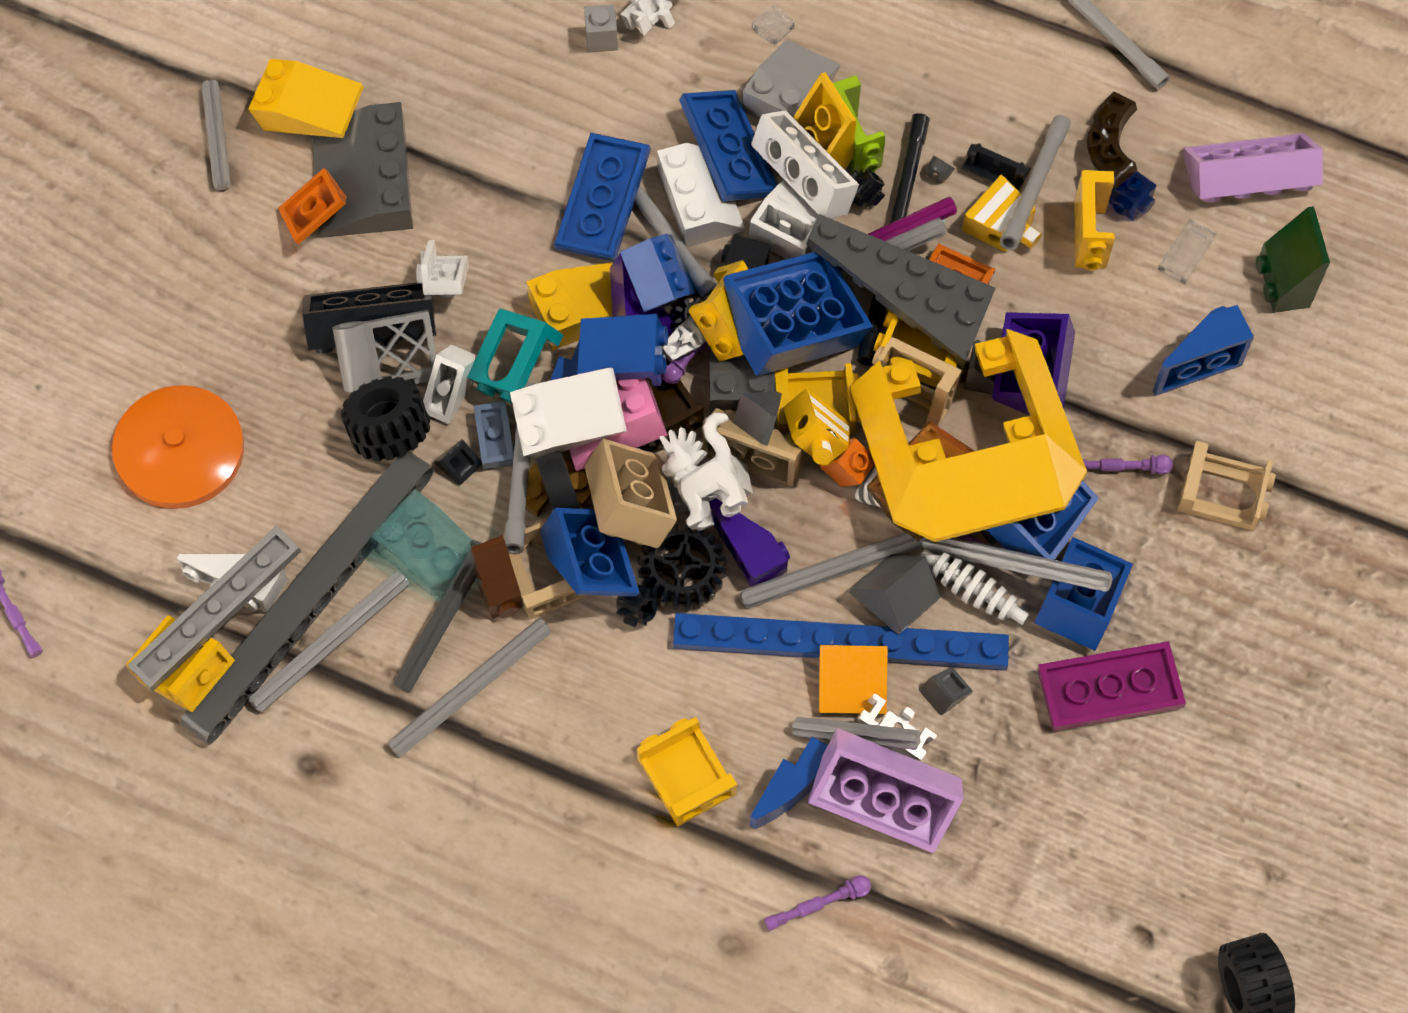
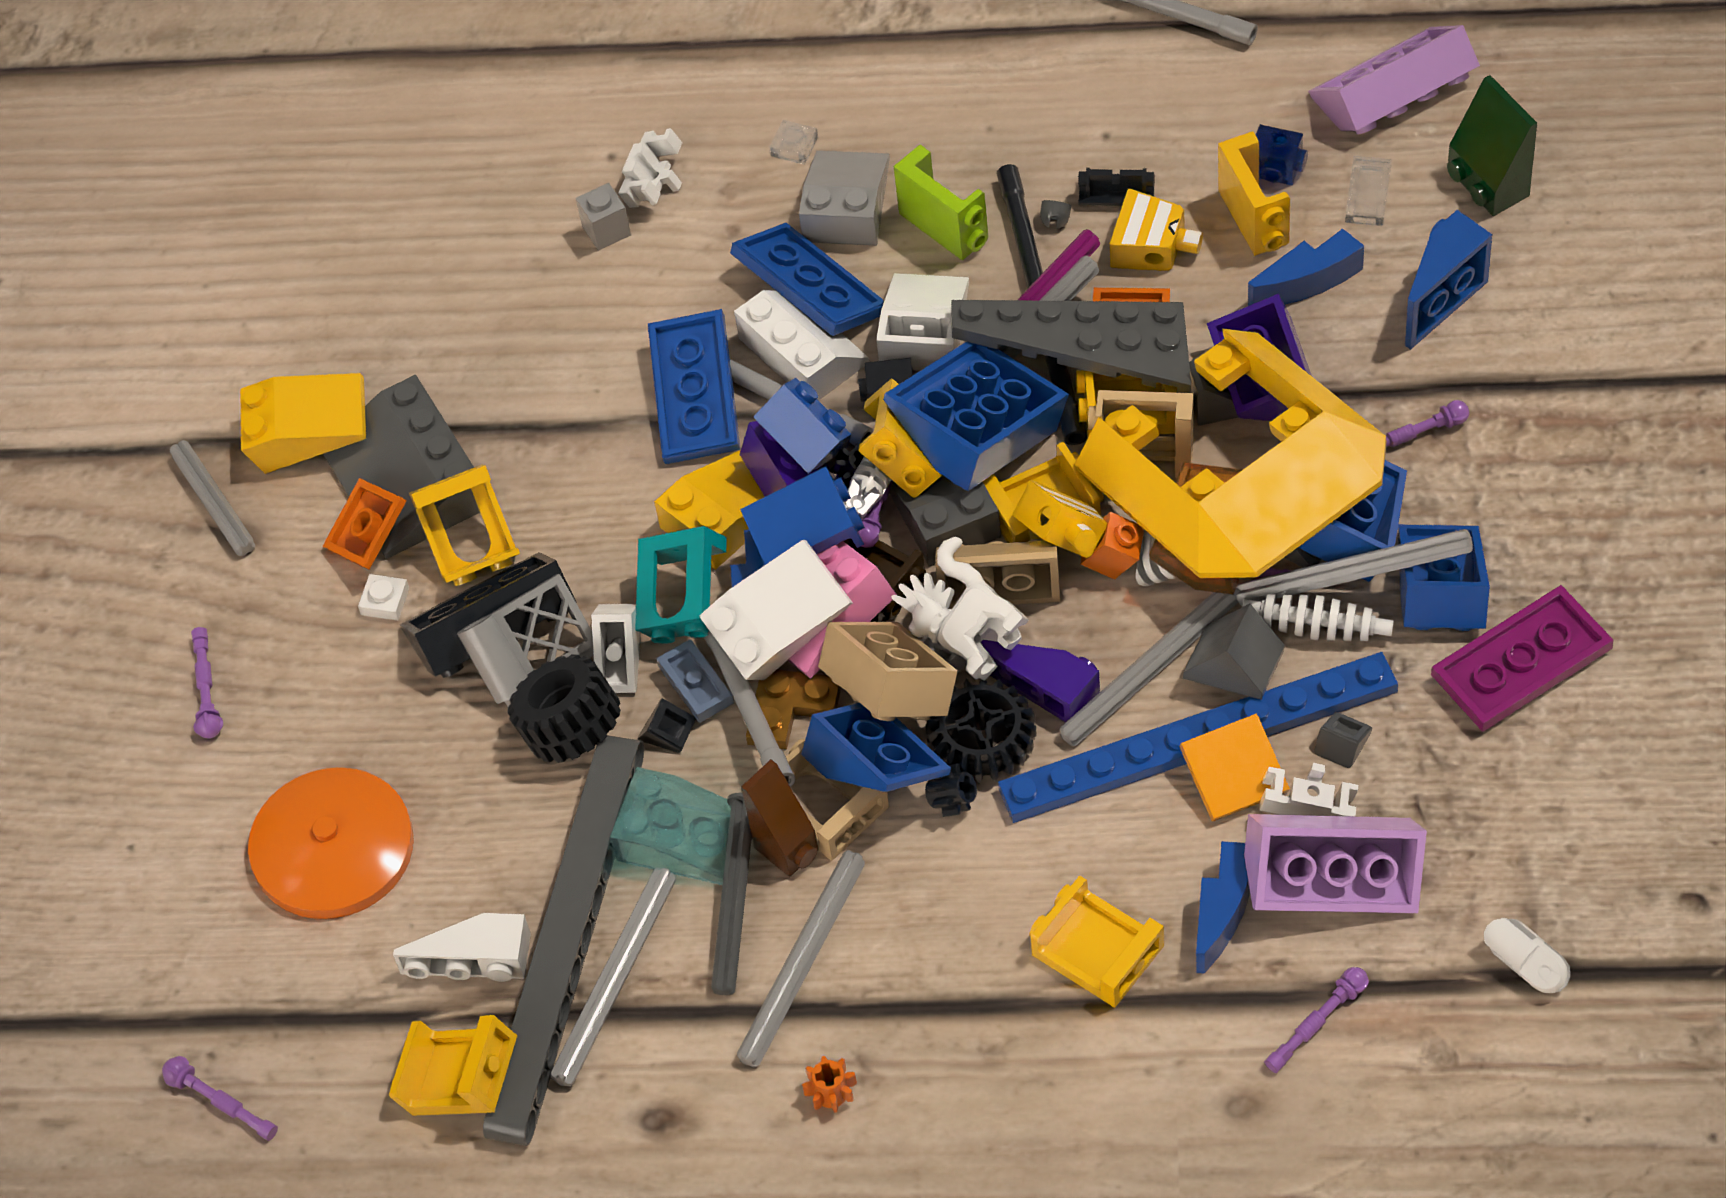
camera: 15 degrees left, 10 degrees down
light grey plate [127,525,301,691] -> none
white bracket [416,240,469,298] -> none
black tyre [536,451,581,510] -> none
dark grey slope [733,391,782,445] -> none
white brick [751,110,859,218] -> none
light grey axle [792,717,921,750] -> none
yellow slope [793,72,856,170] -> none
black gear [851,169,885,208] -> none
light grey piece [1000,115,1071,250] -> none
dark brown tile [1087,91,1138,189] -> none
tan panel [1177,441,1276,531] -> none
none -> medium lavender piece [191,627,223,739]
none -> white plate [358,574,409,621]
none -> yellow panel [409,464,520,586]
none -> orange gear [802,1056,857,1113]
none -> blue slope [1248,229,1364,306]
none -> white arm [1484,918,1571,993]

